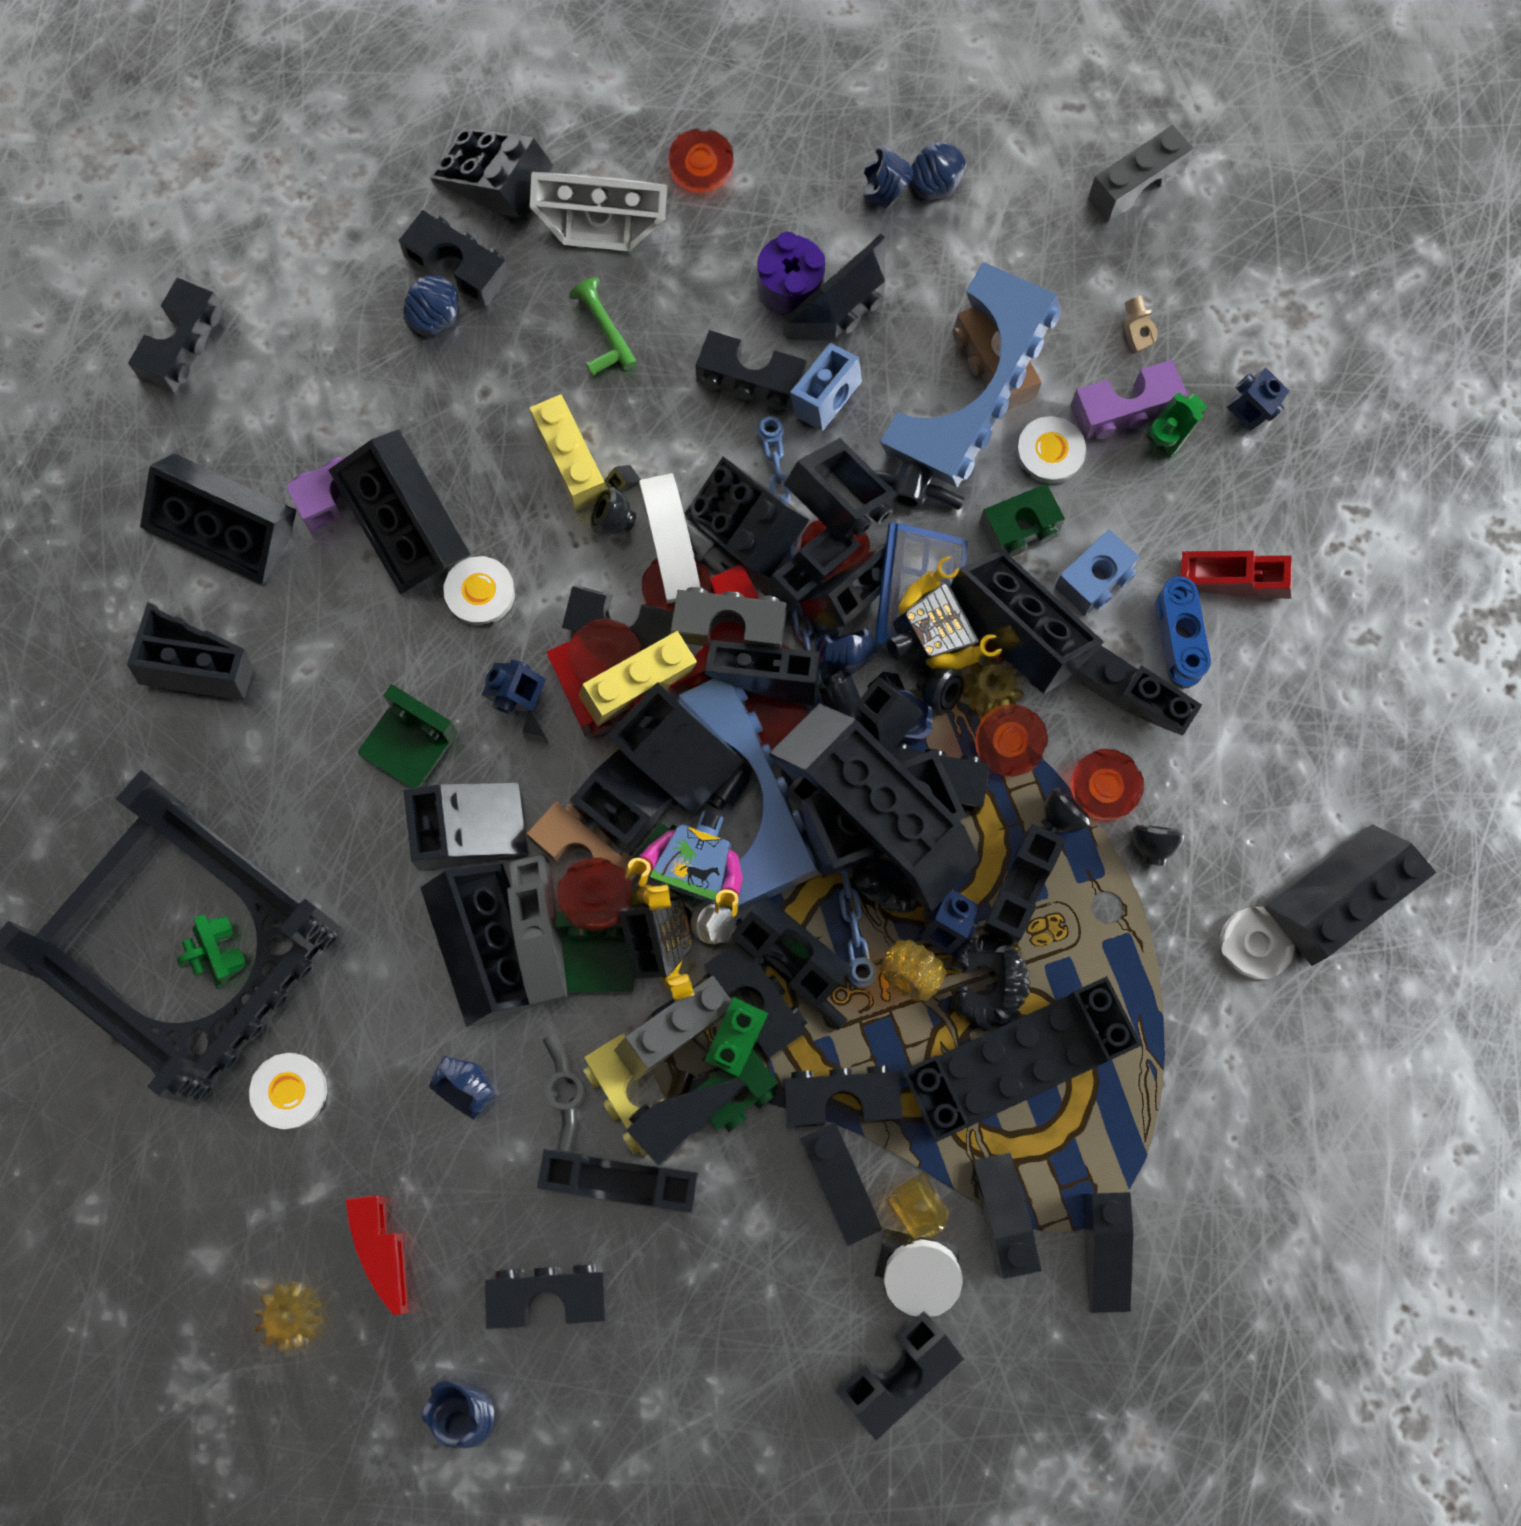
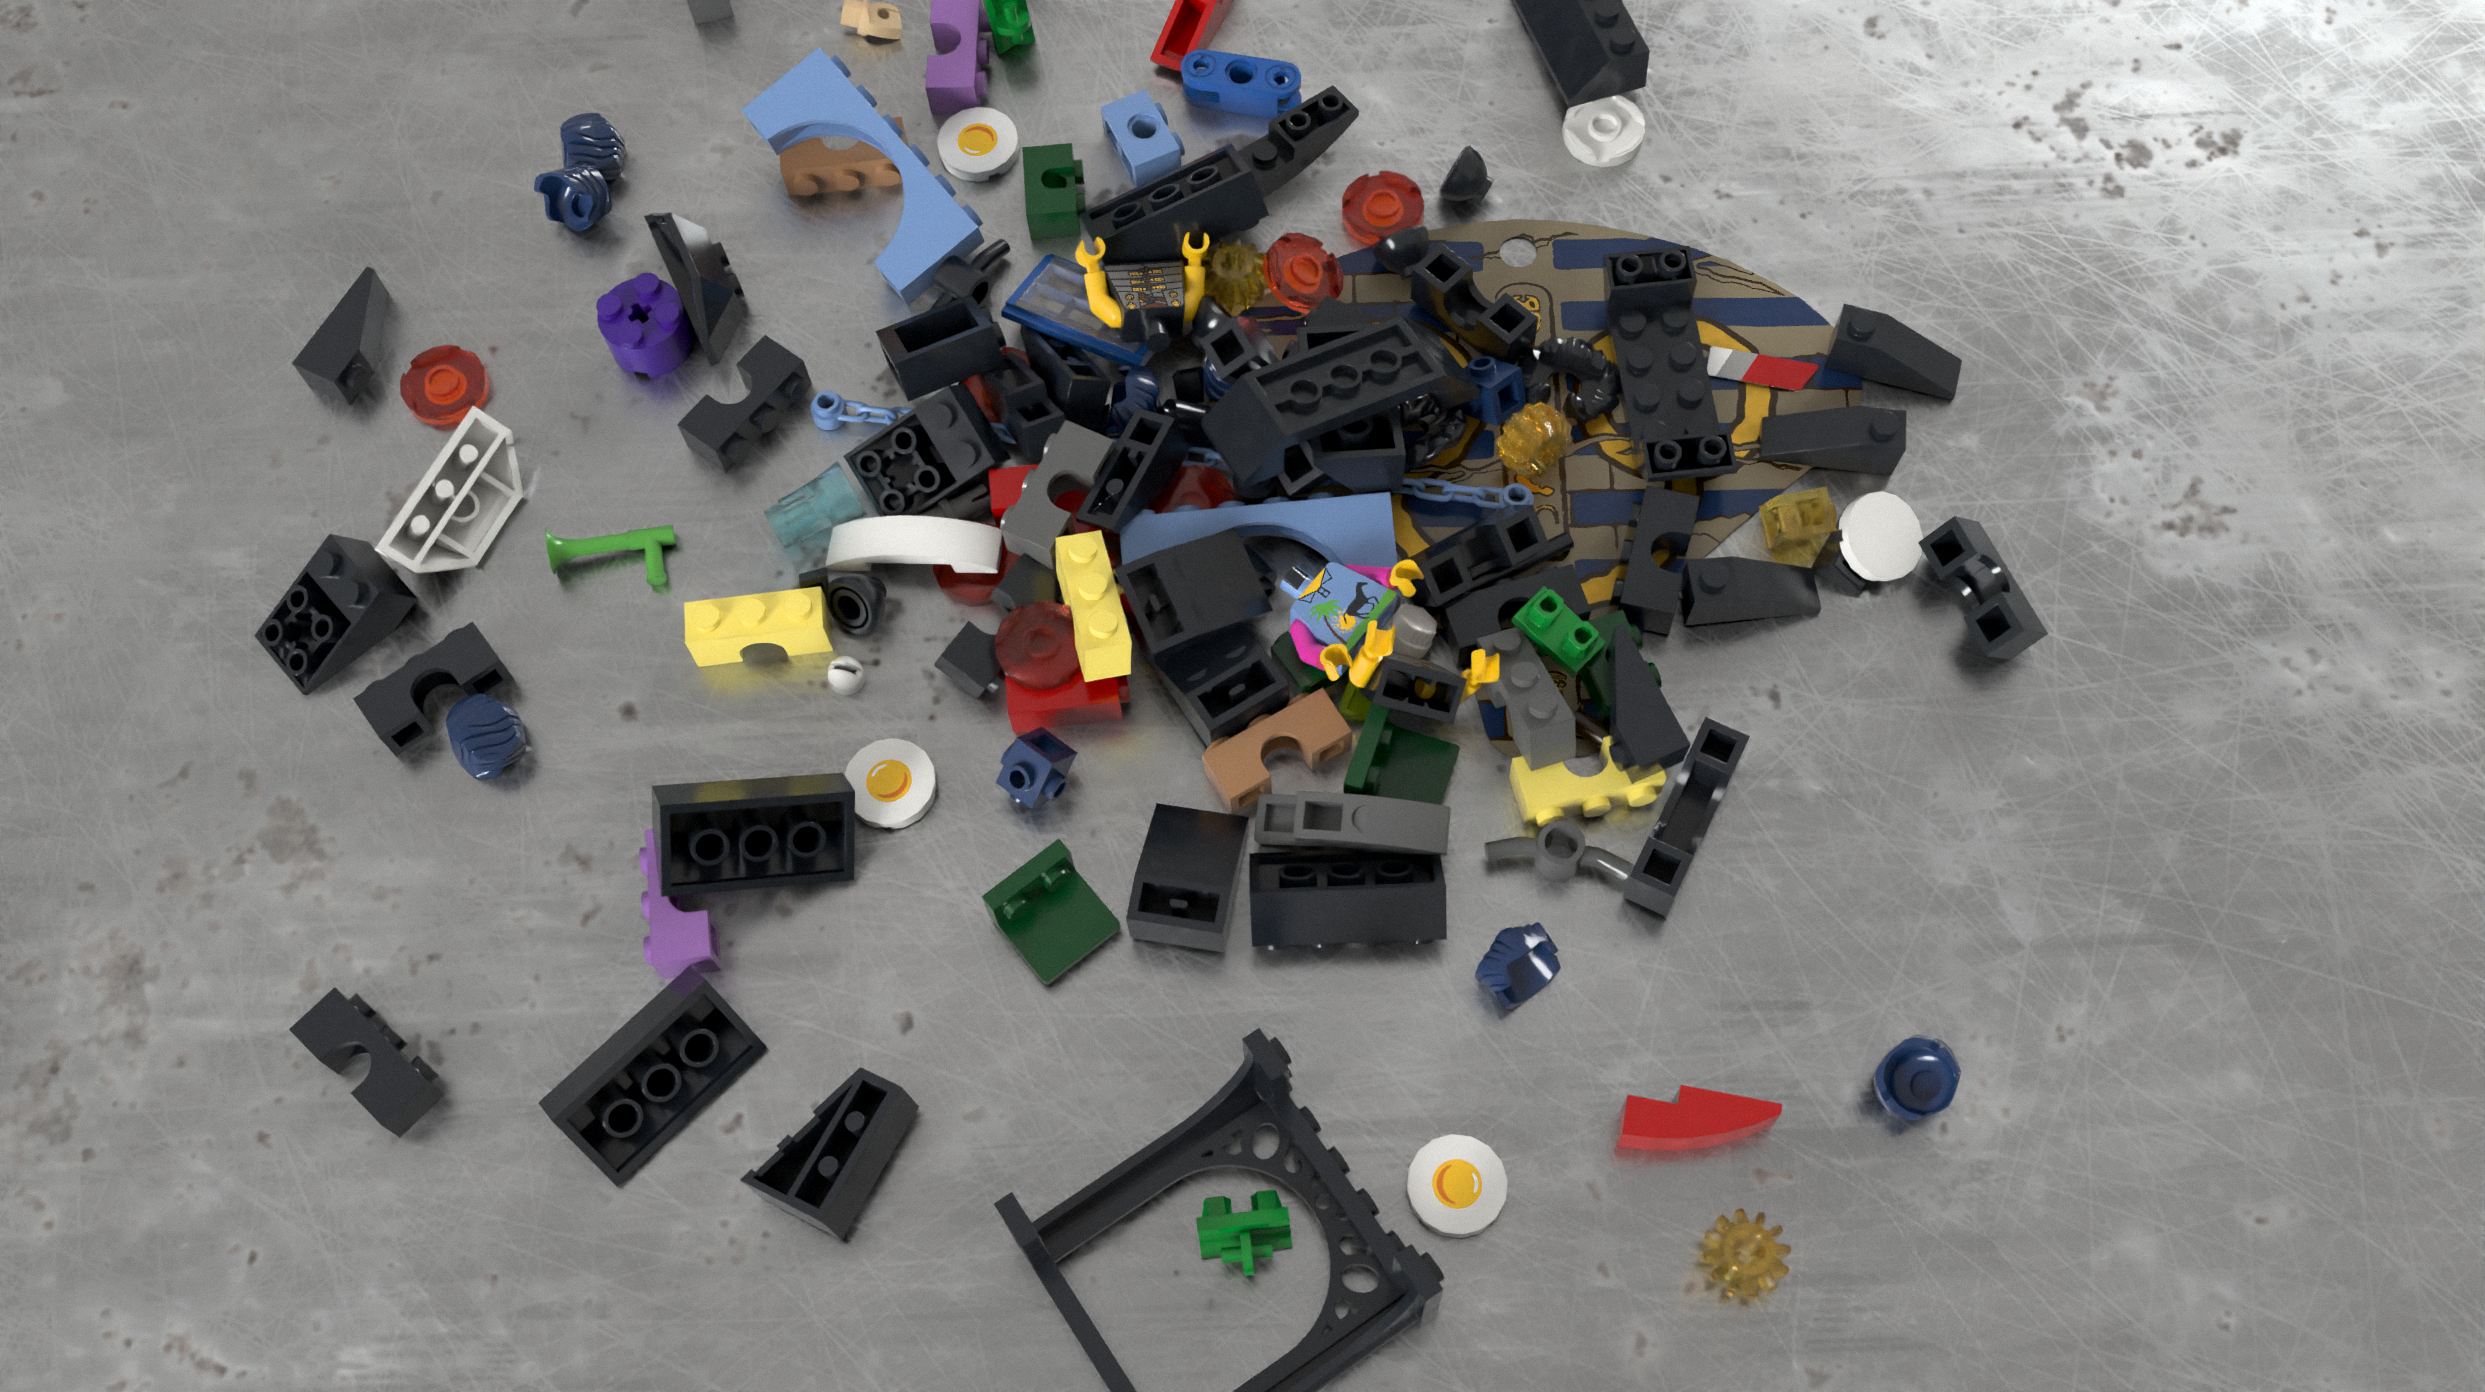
camera: 65 degrees left, 10 degrees down
black arch [485,1264,608,1329] -> none
black piece [522,712,549,744] -> none
clear red tile [557,857,632,930] -> none
medium blue brick [790,343,862,431] -> none
none -> black slope [292,266,389,405]
none -> clear light blue plant [764,460,868,549]
none -> white hinge [827,655,865,695]
none -> sticker [1707,346,1819,391]

